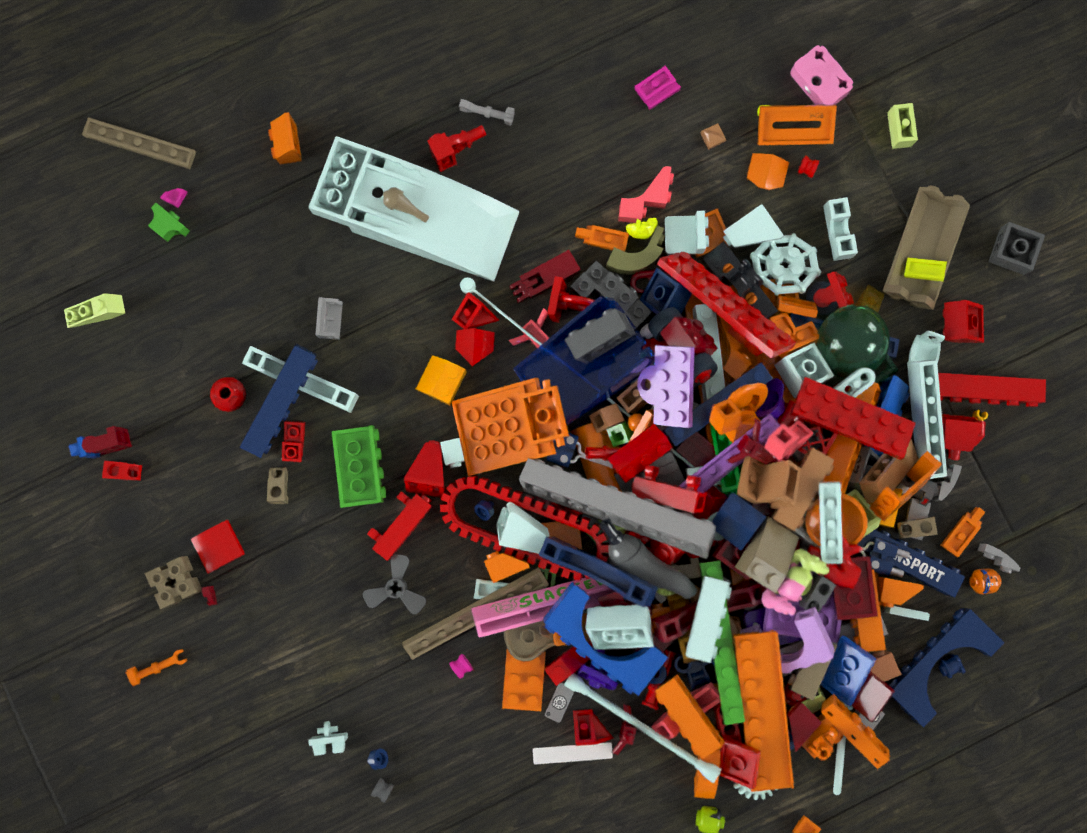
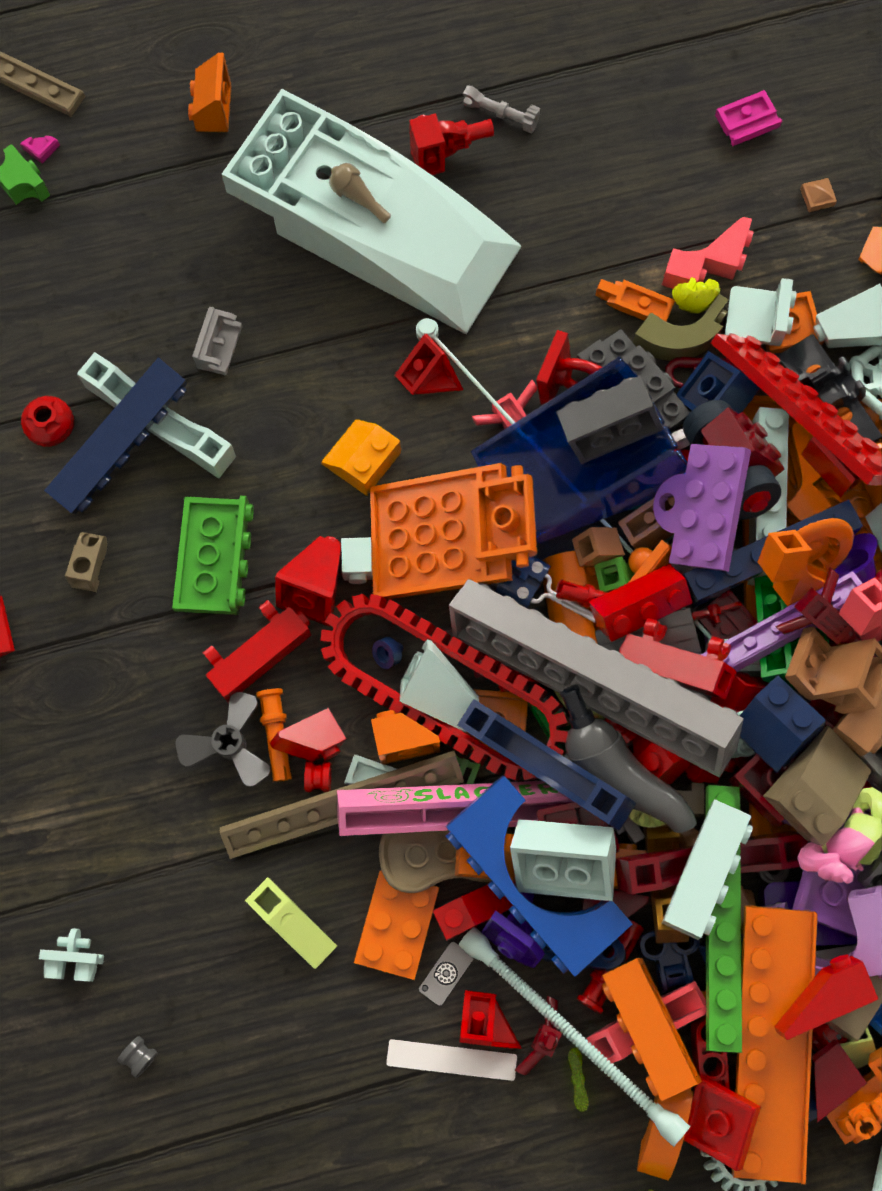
camera: 15 degrees right, 10 degrees down
red slope [282,421,305,462] -> none
dark blue tile [367,749,388,770] -> none
dark pink wheel [449,654,473,679] -> none
red slope [456,328,495,366] -> none
dark red hinge [509,250,581,303] -> none
none -> yellowish green slope [245,877,337,969]
none -> orange pin [256,688,292,782]
none -> slope [270,708,346,762]
none -> red wheel [304,761,332,793]
none -> clear neon green piece [568,1048,589,1112]
none -> red piece [692,601,742,624]
none -> red slope [774,954,879,1040]

